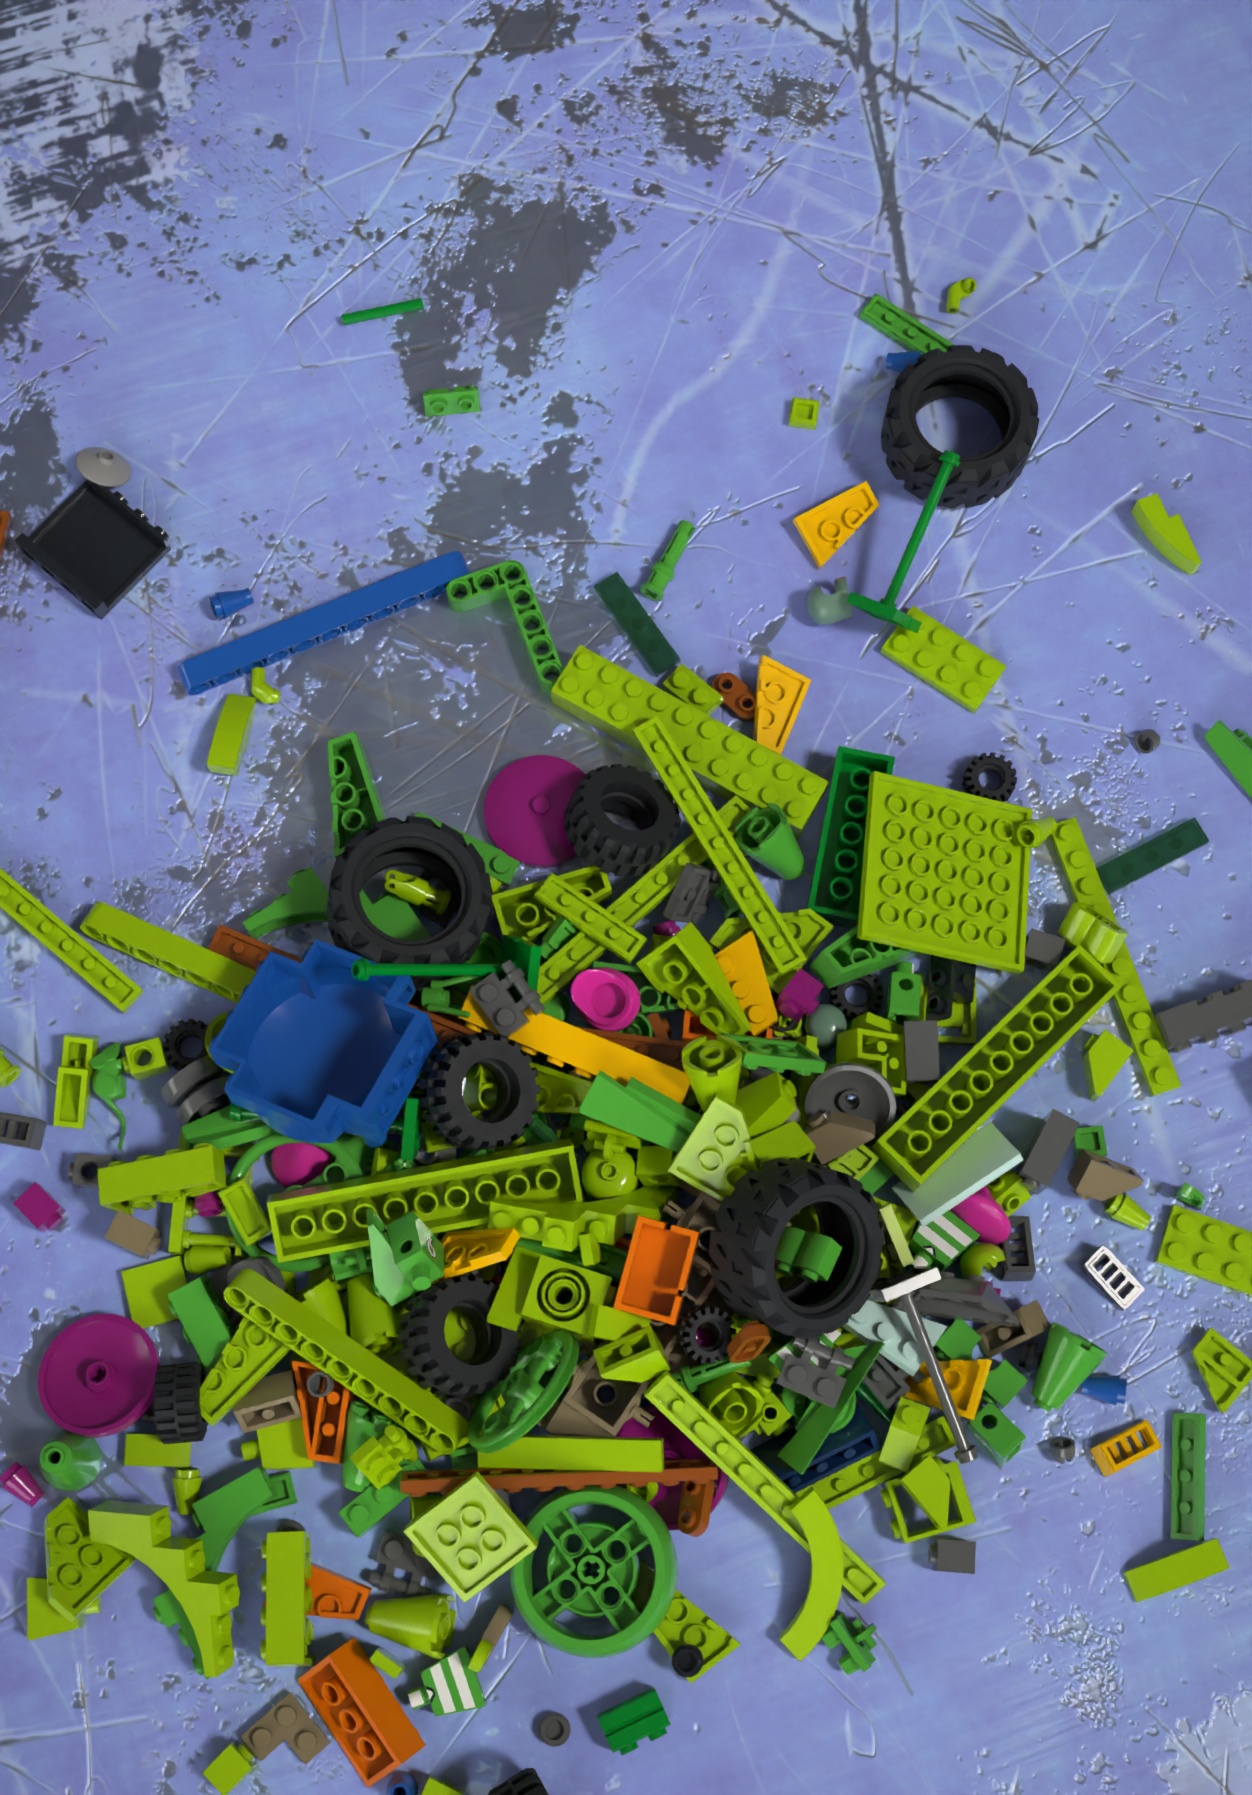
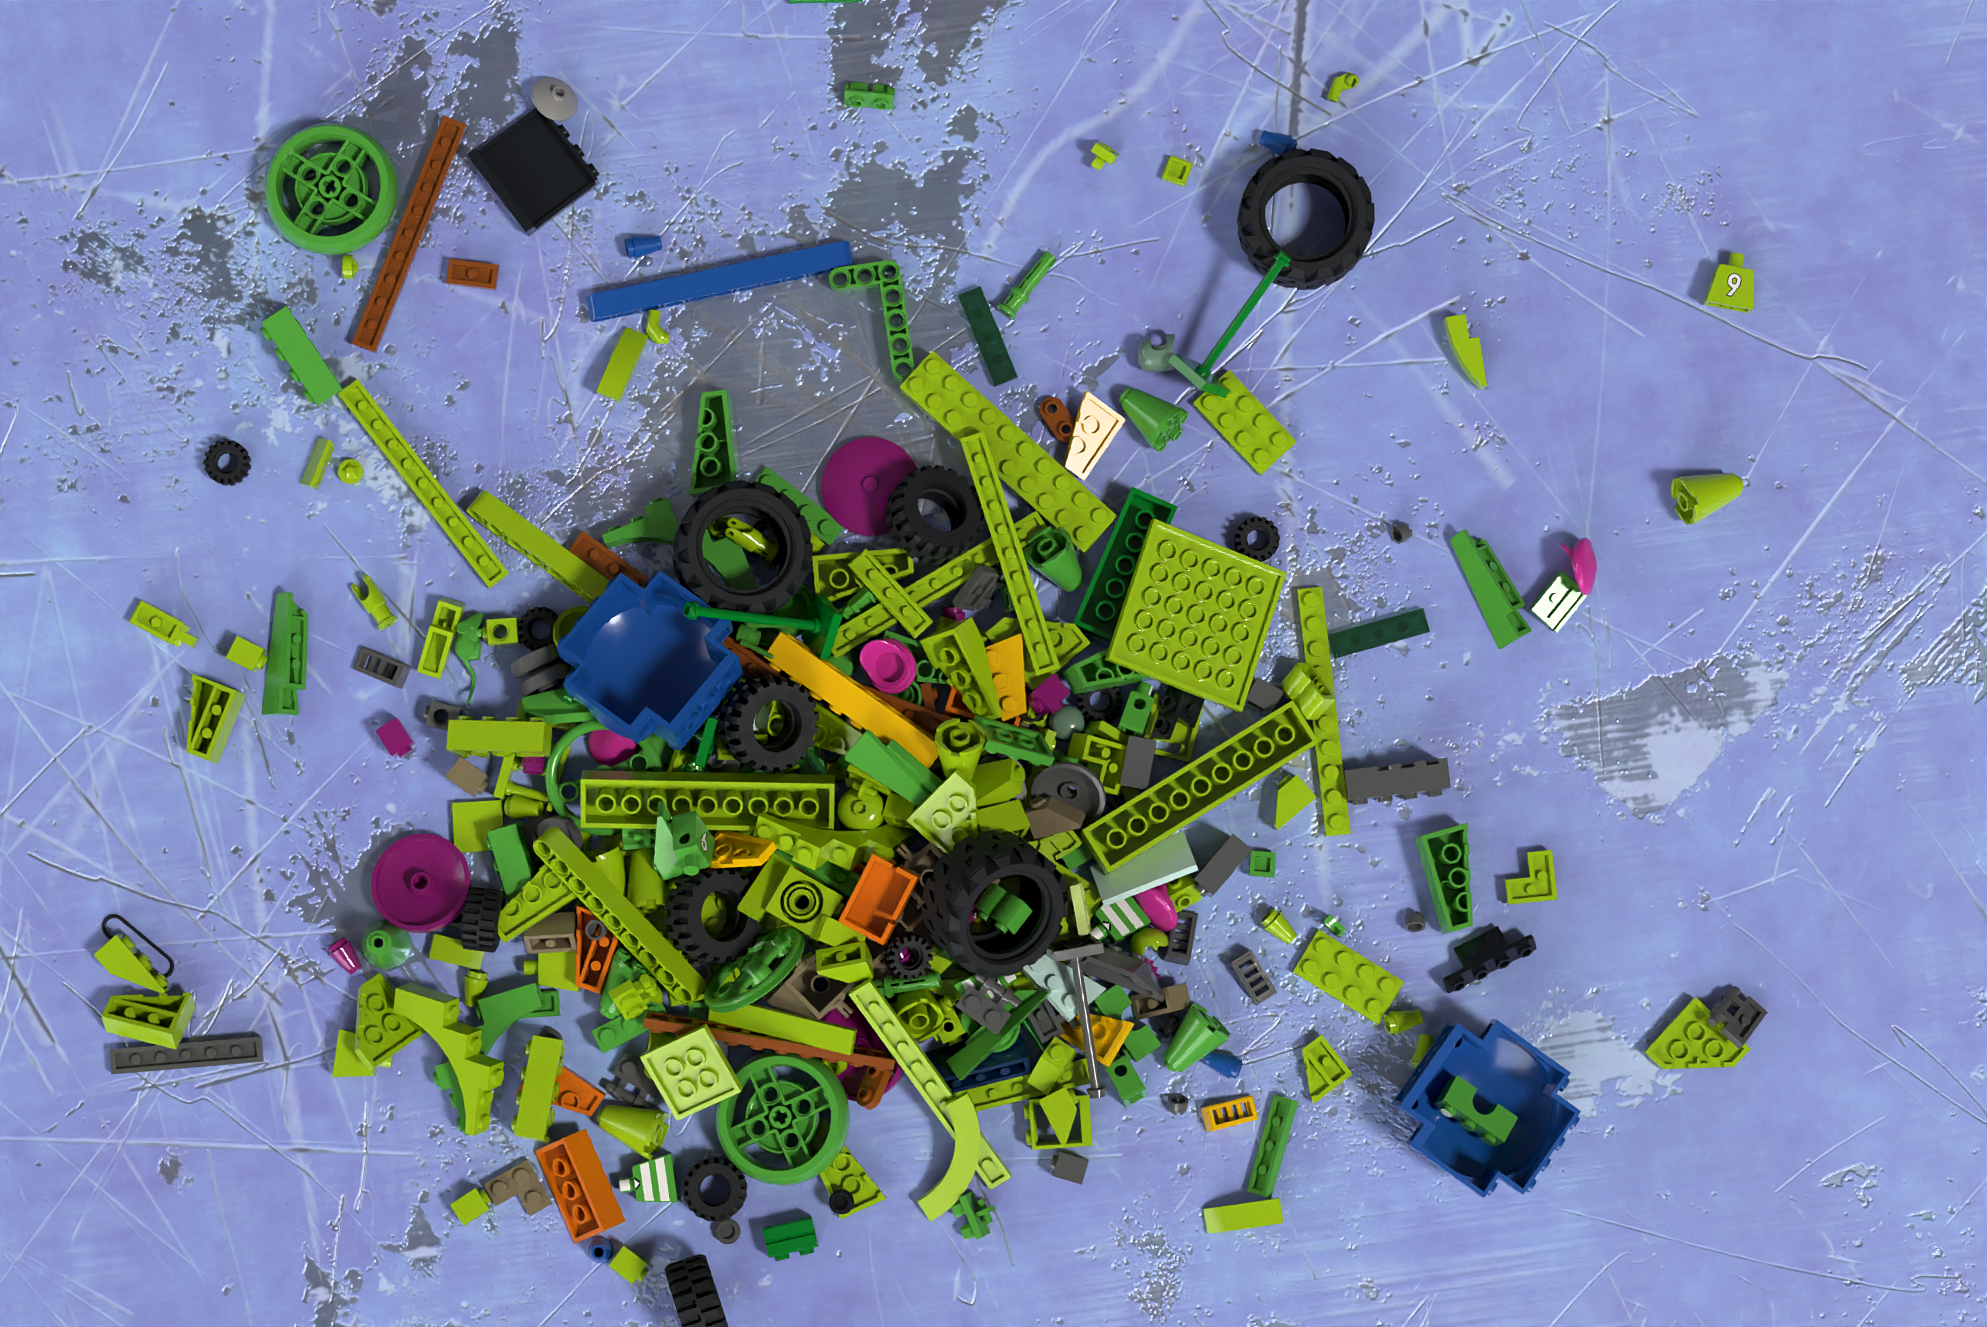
camera: 10 degrees right, 10 degrees up
lime tile [218,1177,272,1247] -> none
lime tile [370,1647,407,1678] -> none
lime tile [468,1638,493,1673] -> none
dark grey plate [469,960,545,1038] -> none
dark tan beam [471,1604,515,1666] -> none
lime tile [578,1233,603,1266] -> none
lime plate [662,663,724,716] -> none
dark orange plate [727,1321,771,1363] -> none
yellow wing [793,481,880,569] -> none
bright green tile [859,293,954,354] -> none
lime cone [1017,816,1057,848] -> none
dark tan slope [1067,1149,1144,1201] -> none
none -> dark orange plate [446,259,500,291]
none -> black tyre [683,1157,748,1222]
none -> tile [708,516,733,540]
none -> lime tile [1091,141,1120,170]
none -> bright green cone [1119,387,1189,453]

